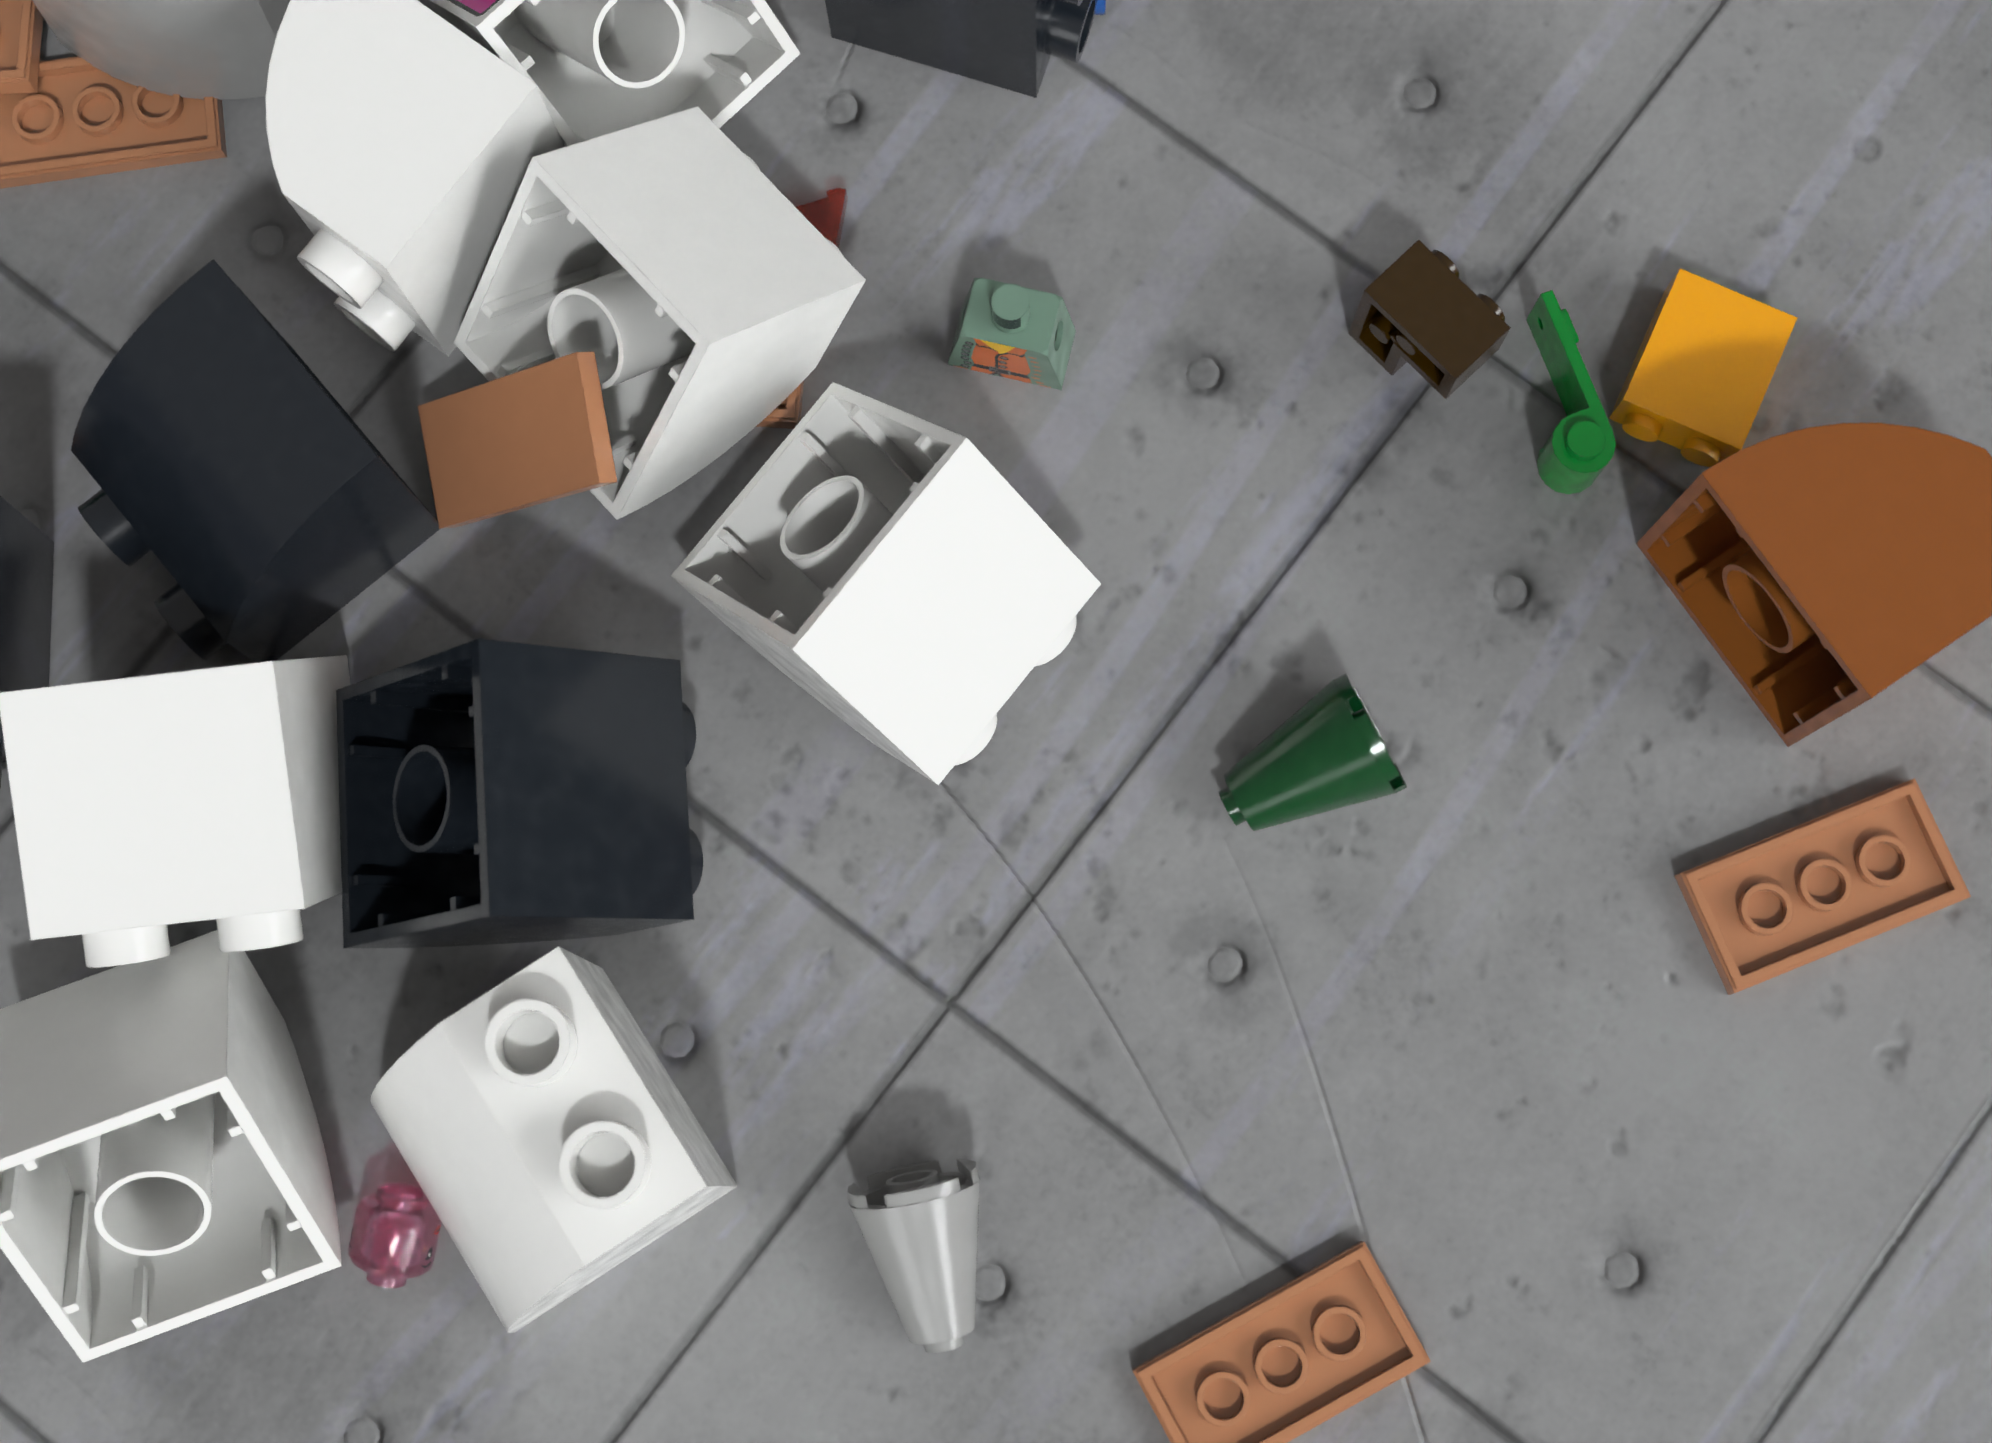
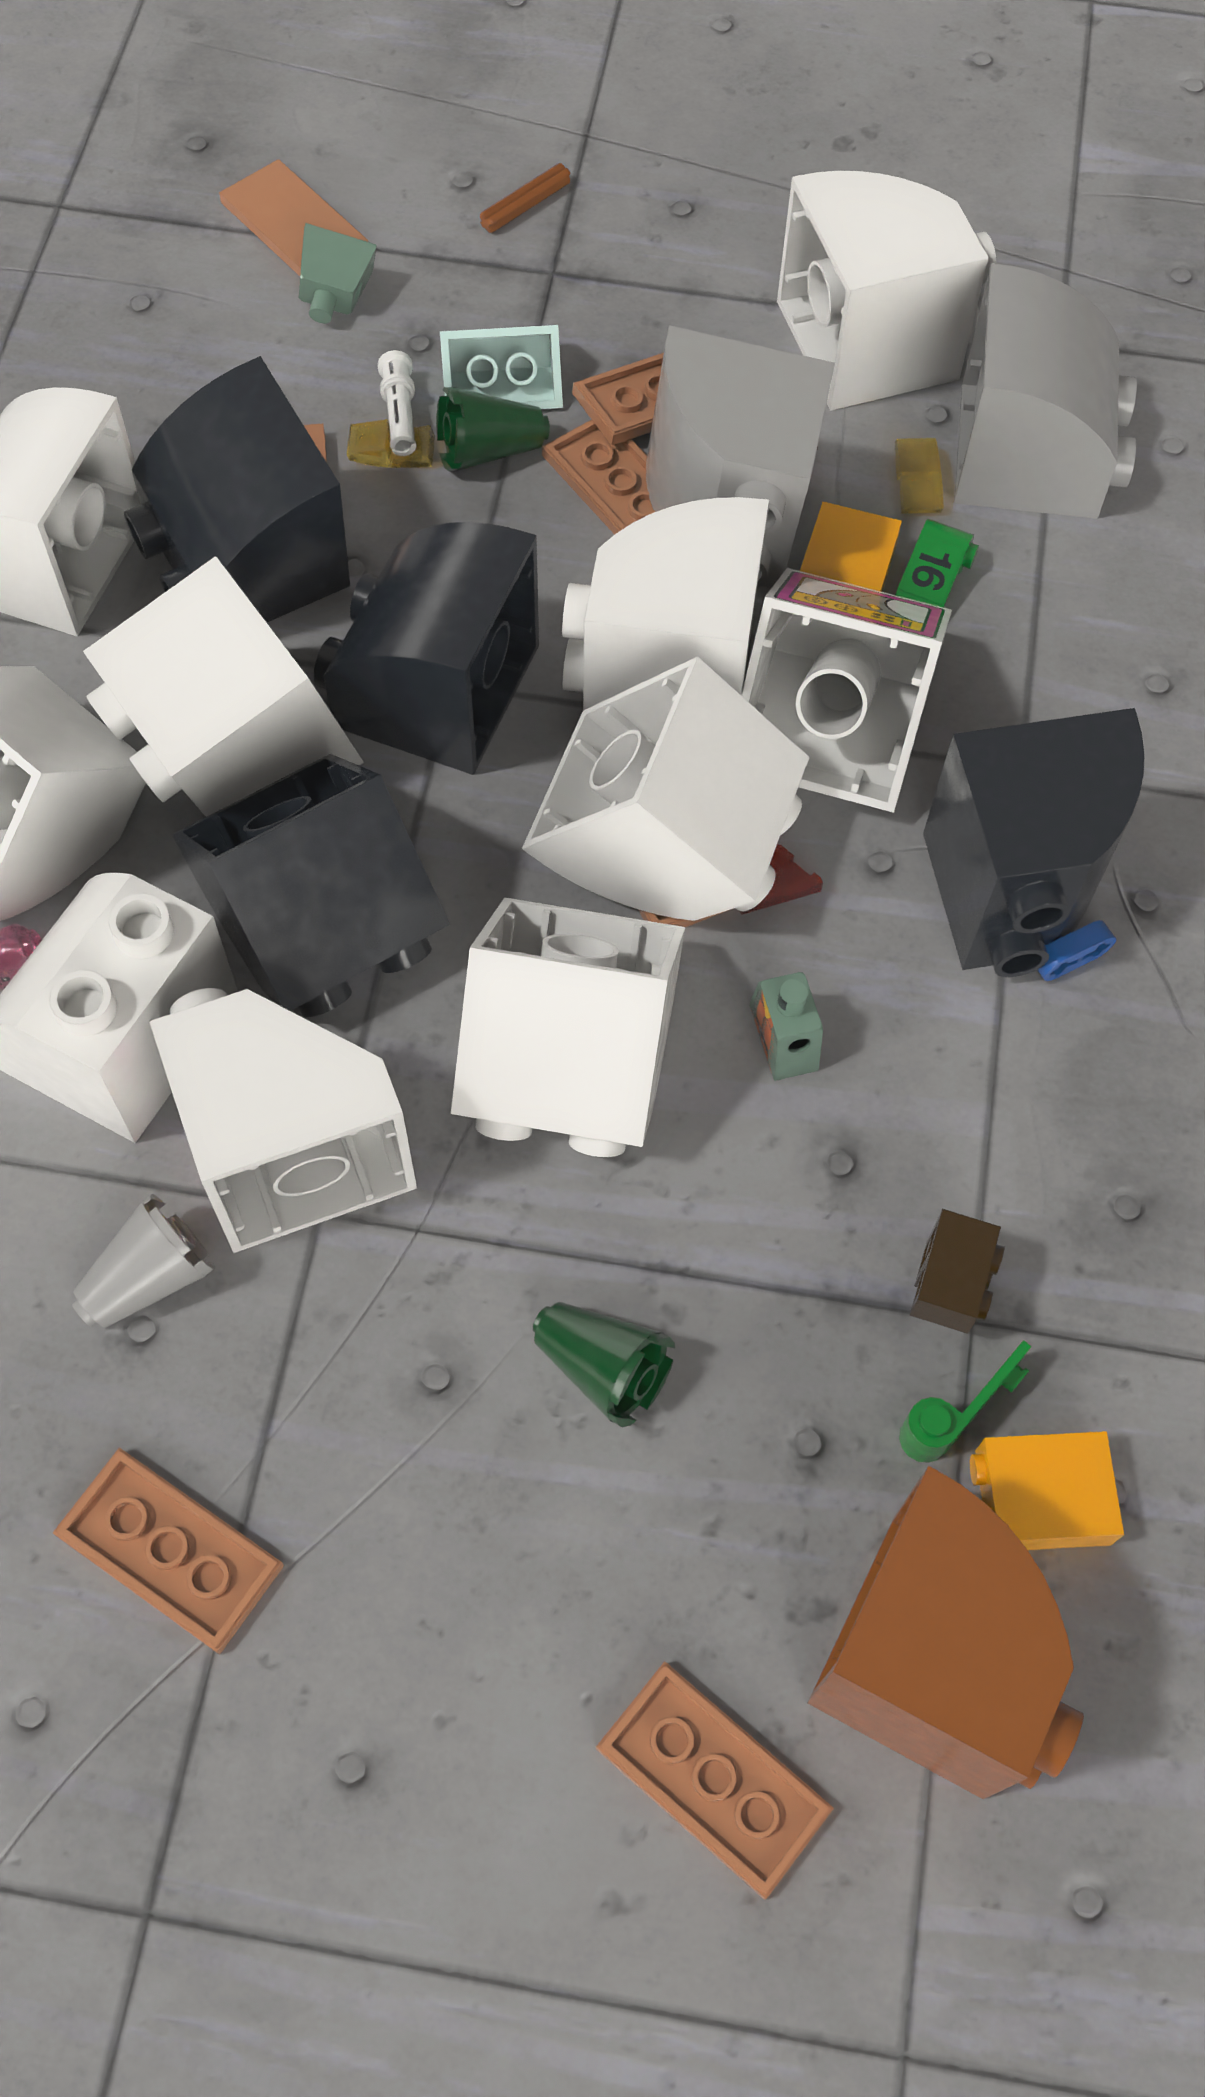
camera: 55 degrees right, 15 degrees down
nougat tile [418,352,617,529] -> none
none -> white slope [149,988,417,1253]

